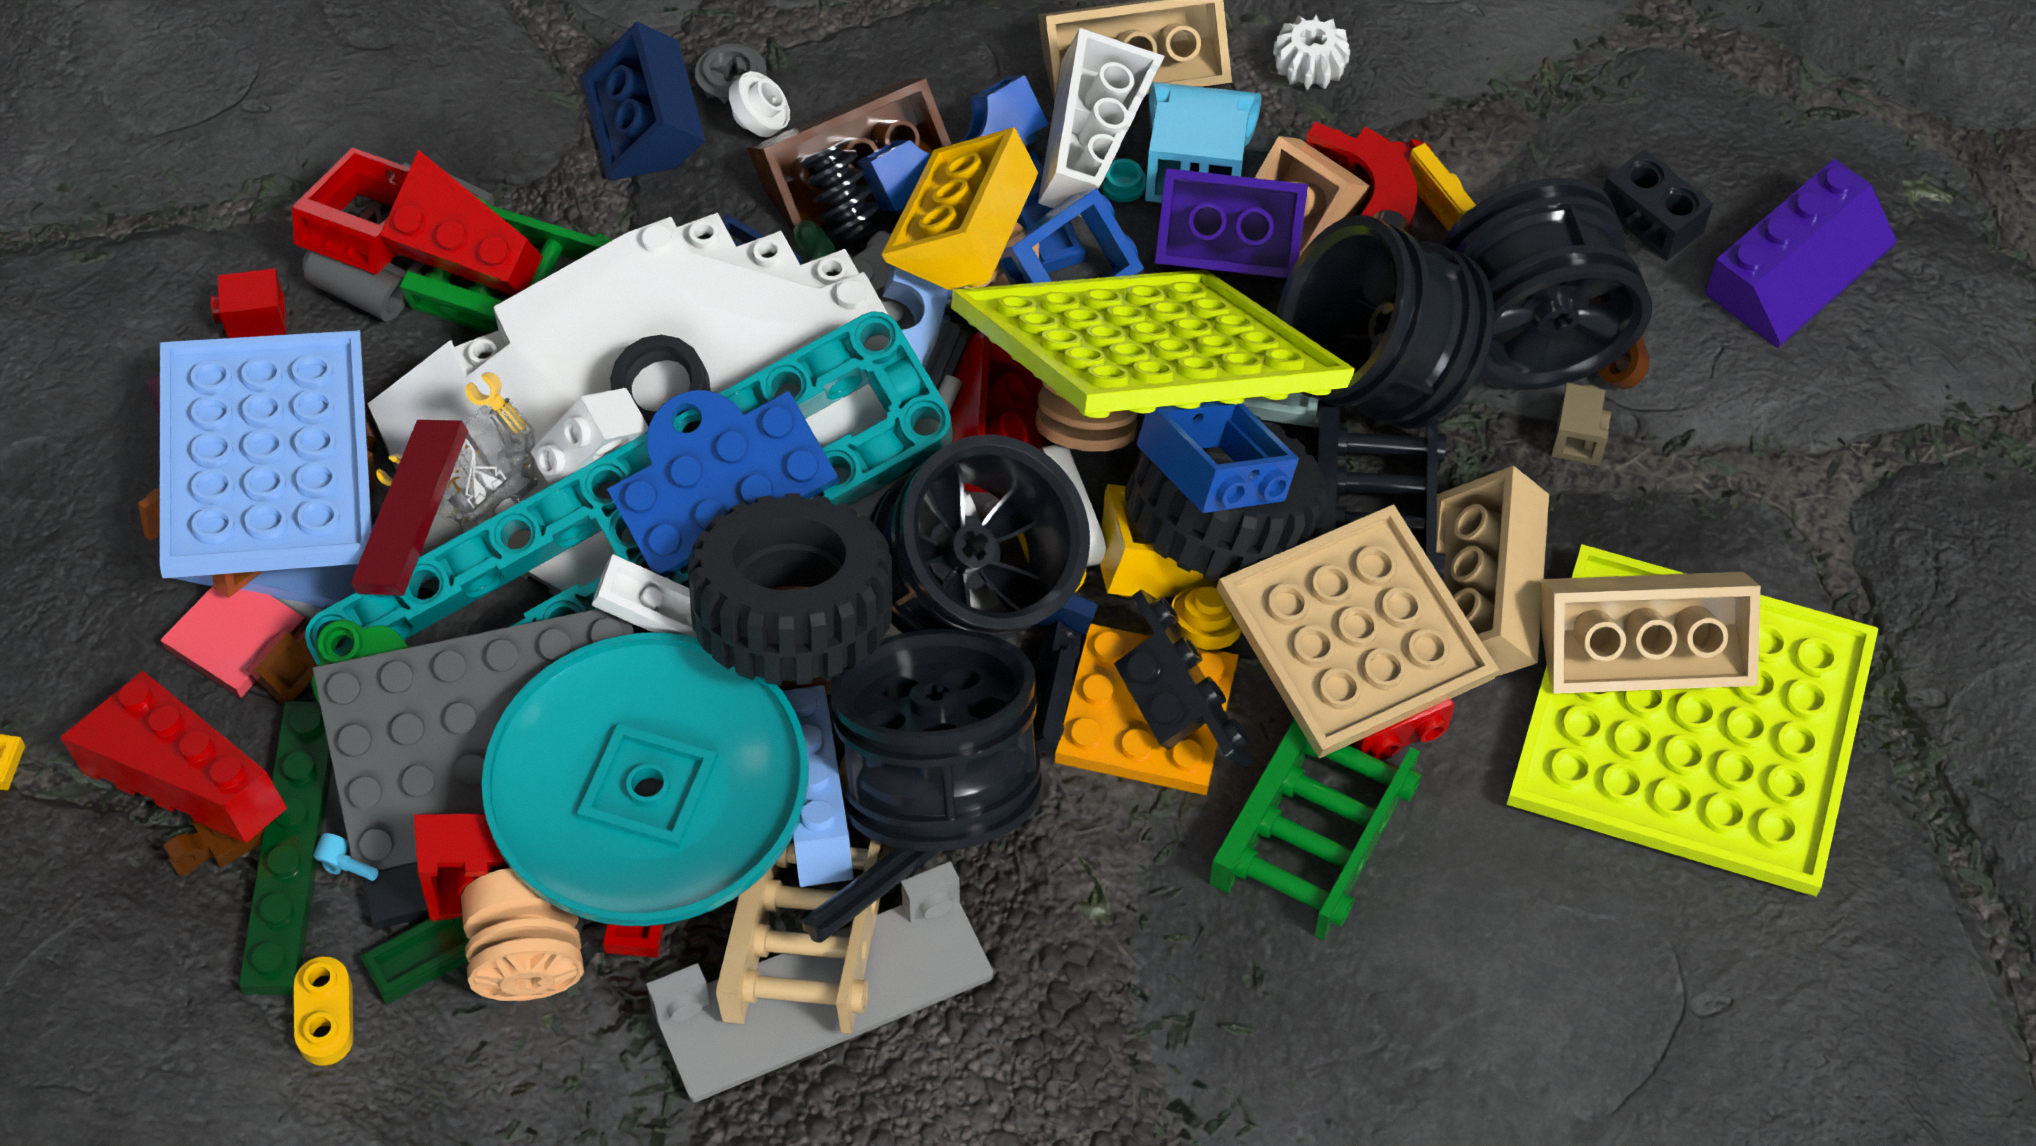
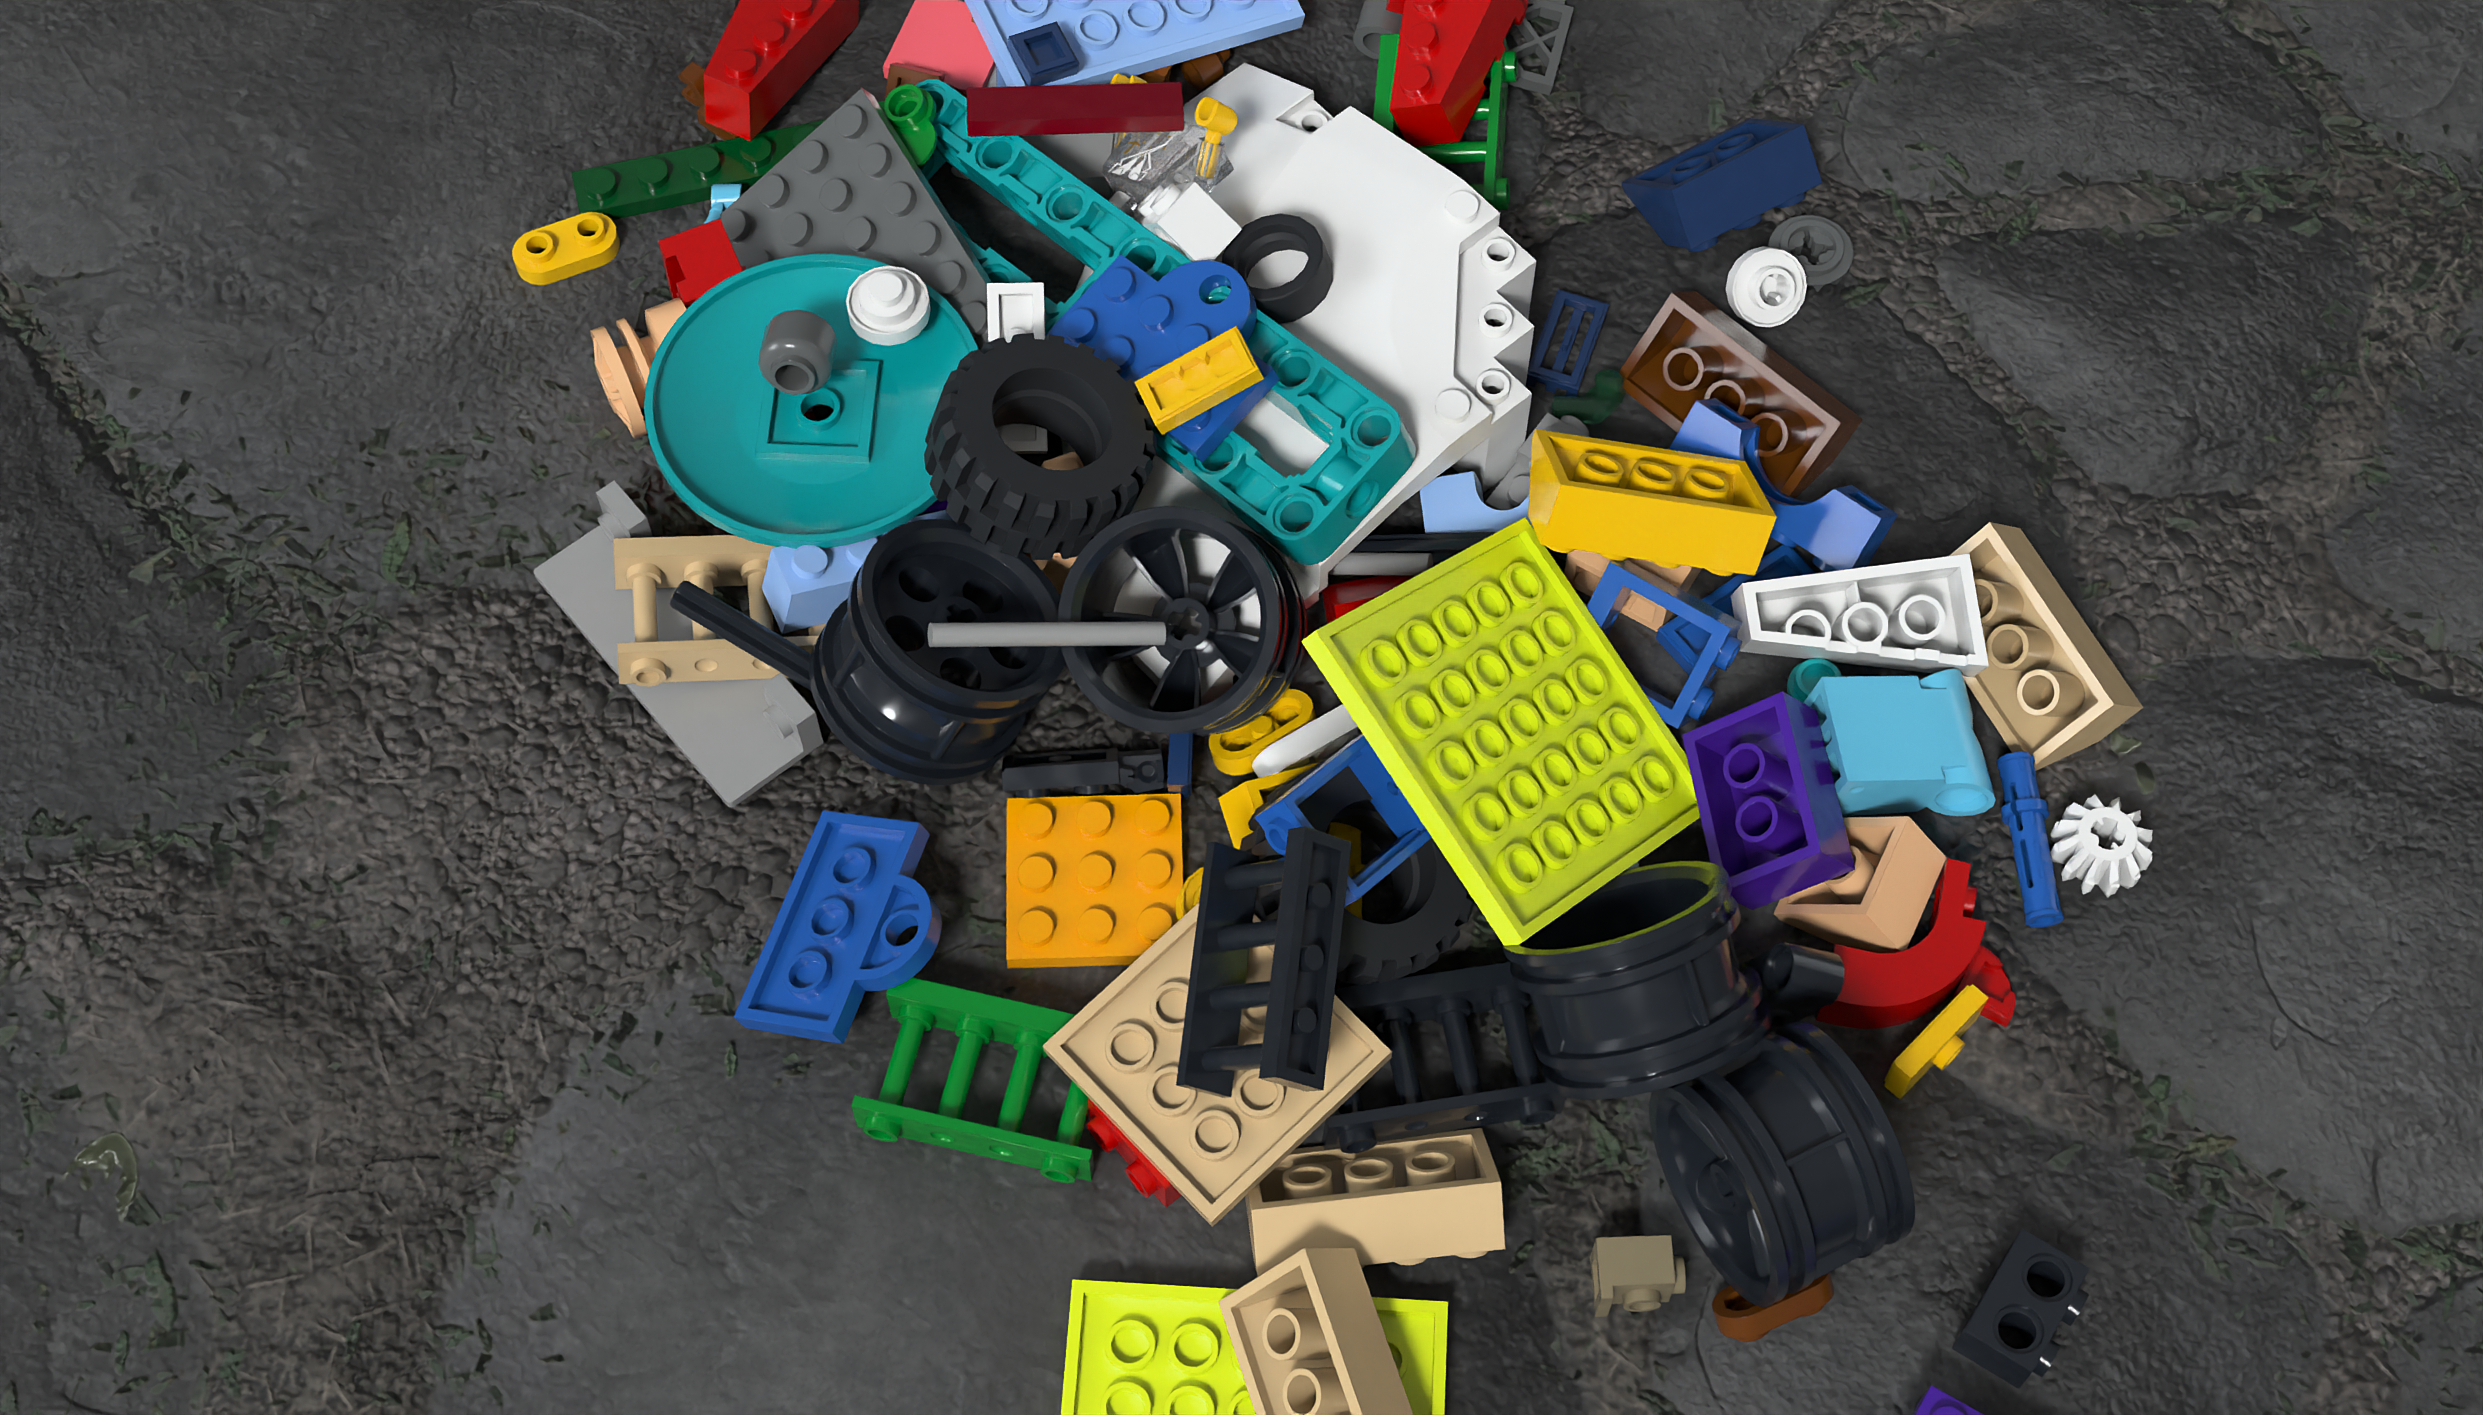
camera: 75 degrees right, 5 degrees up
dark green tile [360,917,470,1005] -> none
black piece [798,139,887,245] -> none
black bracket [1114,589,1254,768] -> none
none -> blue plate [734,810,942,1044]
none -> dark grey head [758,310,837,395]
none -> white plate [846,266,931,346]
none -> light grey bar [928,622,1166,647]
none -> dark blue tile [1007,21,1079,86]
none -> yellow plate [1135,326,1264,435]
none -> black fence [1176,826,1352,1098]
none -> blue pin [1996,752,2064,928]

